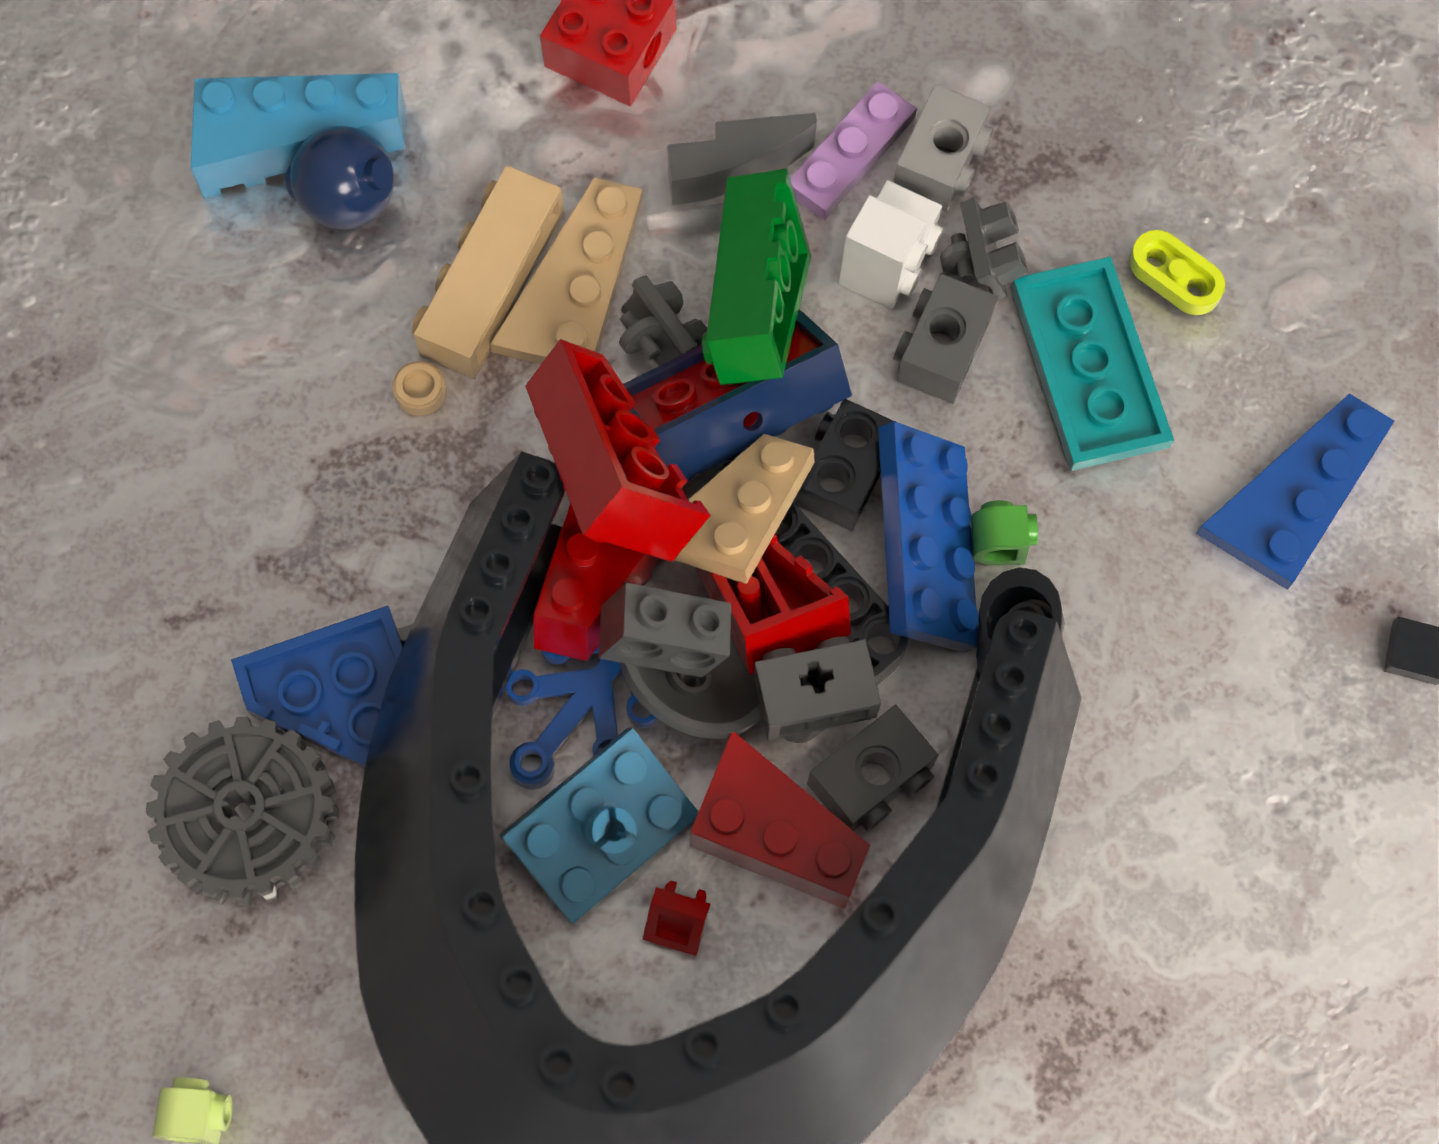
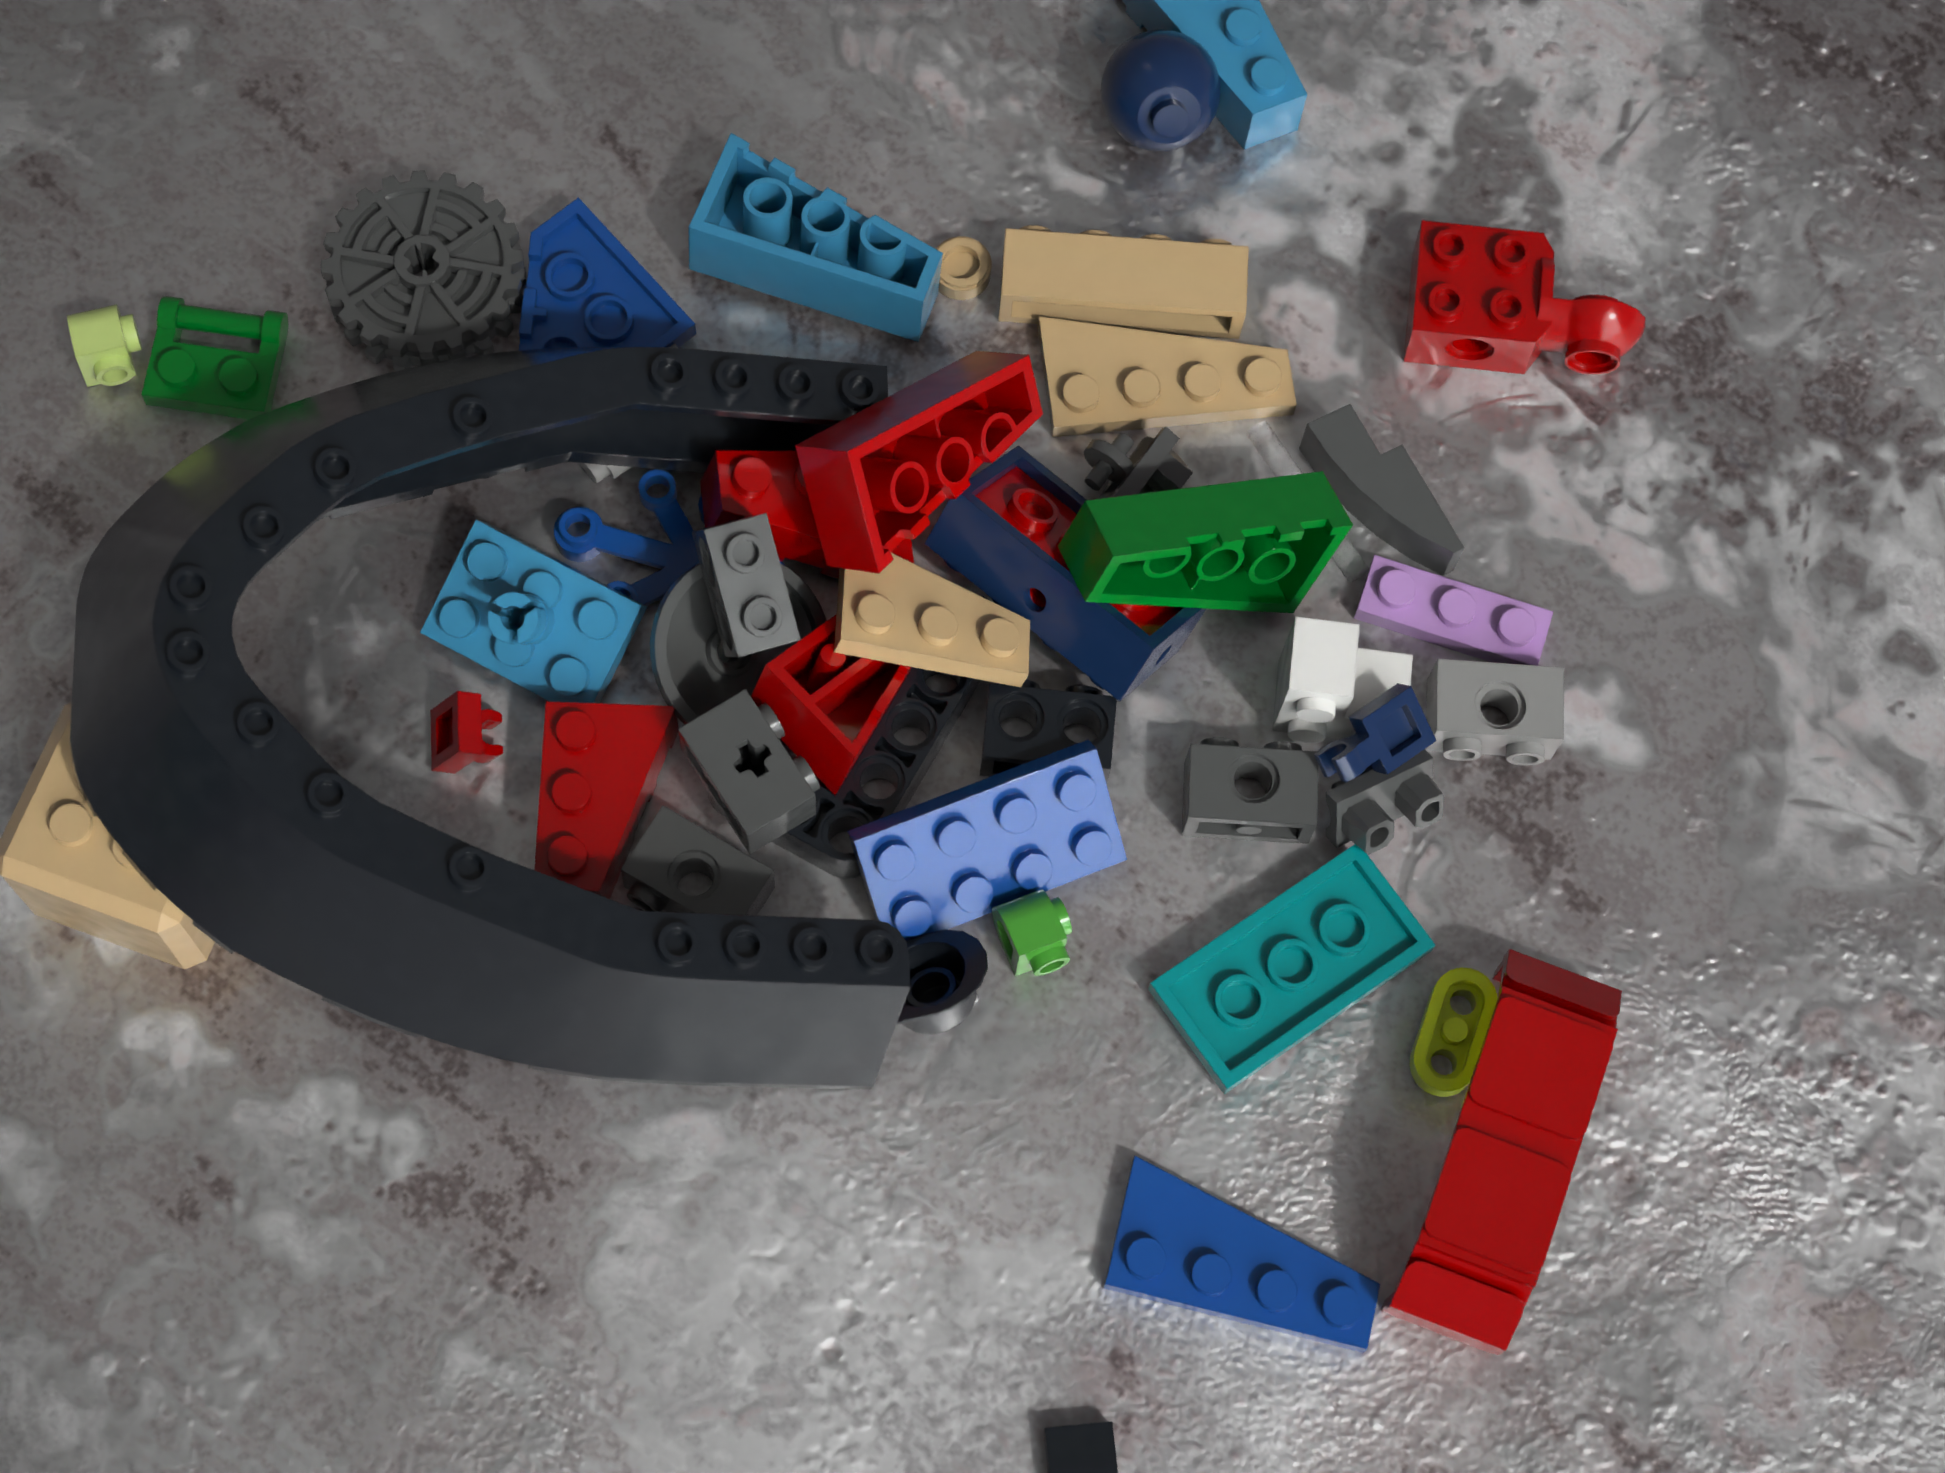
camera: 65 degrees right, 0 degrees up
none -> green plate [141,296,288,419]
none -> dark azure wedge [689,133,943,342]
none -> dark blue plate [1314,683,1437,783]
none -> red windscreen [1381,949,1622,1355]

